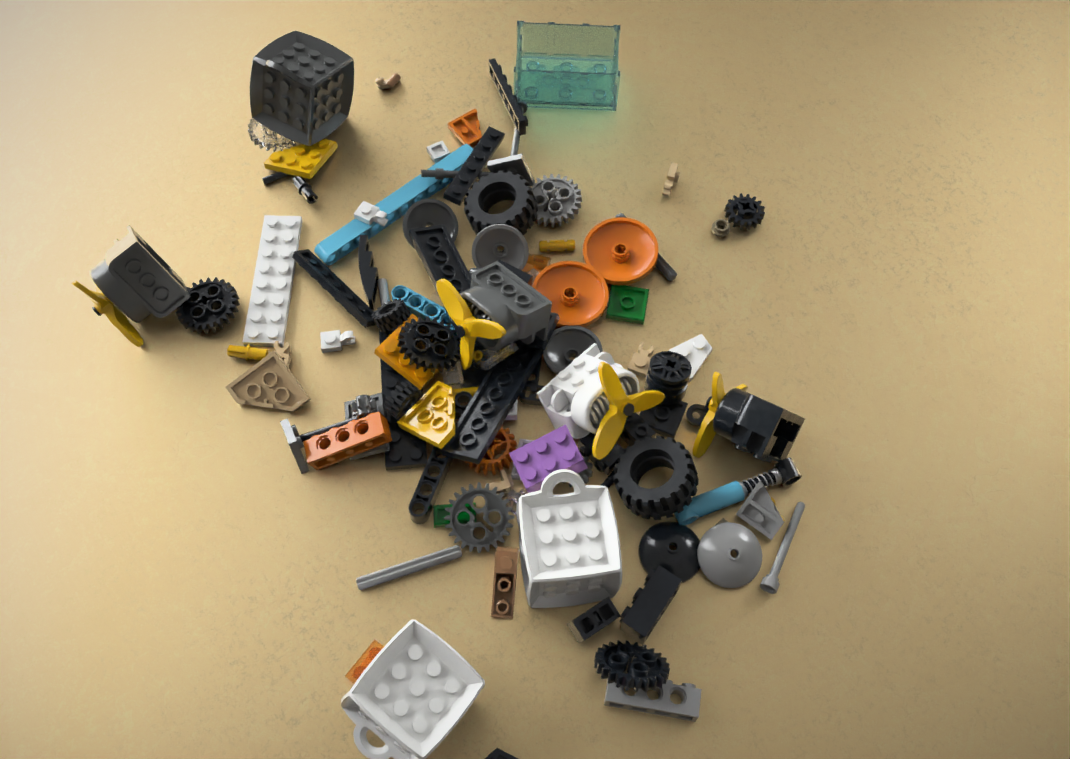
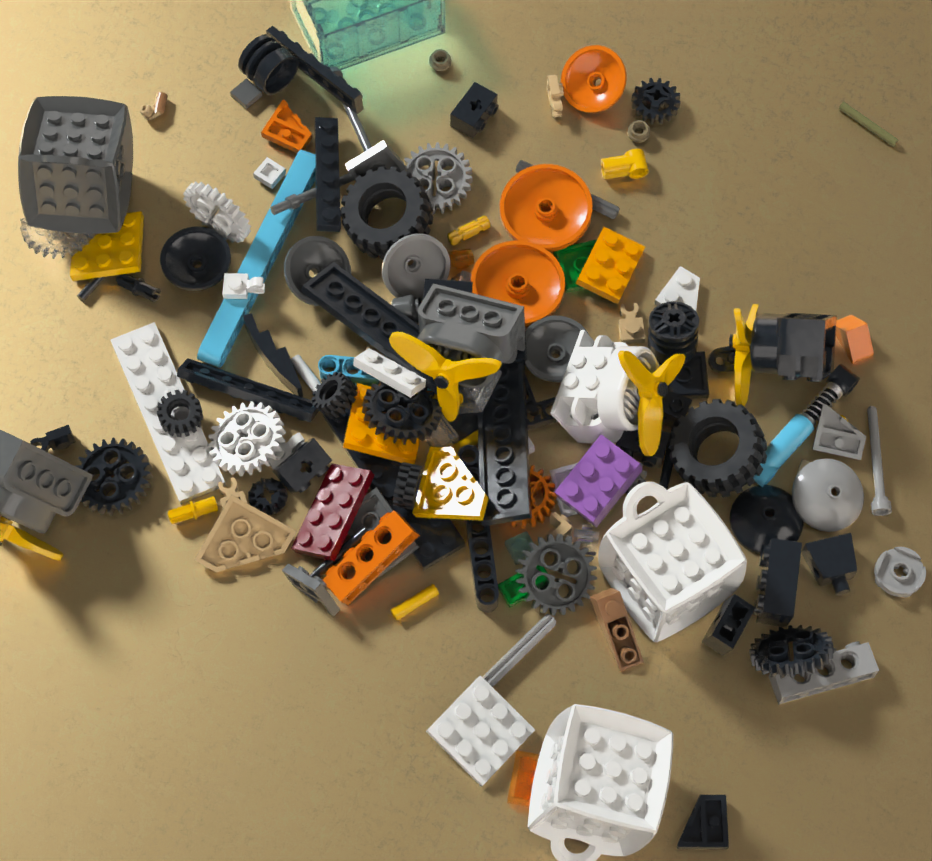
camera: 25 degrees left, 5 degrees up
dark grey gear [351,395,377,419] -> none
none -> black plate [30,425,76,452]
none -> black tyre [157,390,203,437]
none -> black dish [160,226,231,291]
none -> white gear [183,181,251,243]
none -> white gear [208,401,286,476]
none -> dark grey tile [230,78,263,110]
none -> black wheel [238,34,299,95]
none -> black gear [248,477,288,515]
none -> black brick [272,438,332,493]
none -> plate [291,463,375,561]
none -> white plate [353,348,426,398]
none -> yellow piece [390,584,439,621]
none -> white plate [426,675,535,786]
none -> dark tan plate [429,49,451,71]
none -> black brick [450,82,499,139]
none -> clear light blue plate [505,531,533,565]
none -> orange dish [561,45,627,113]
none -> light orange plate [575,227,645,304]
none -> yellow piece [601,149,649,179]
none -> black torso [801,533,857,596]
none -> orange slope [836,315,874,364]
none -> olive bar [839,102,898,147]
none -> light grey plate [874,547,926,598]

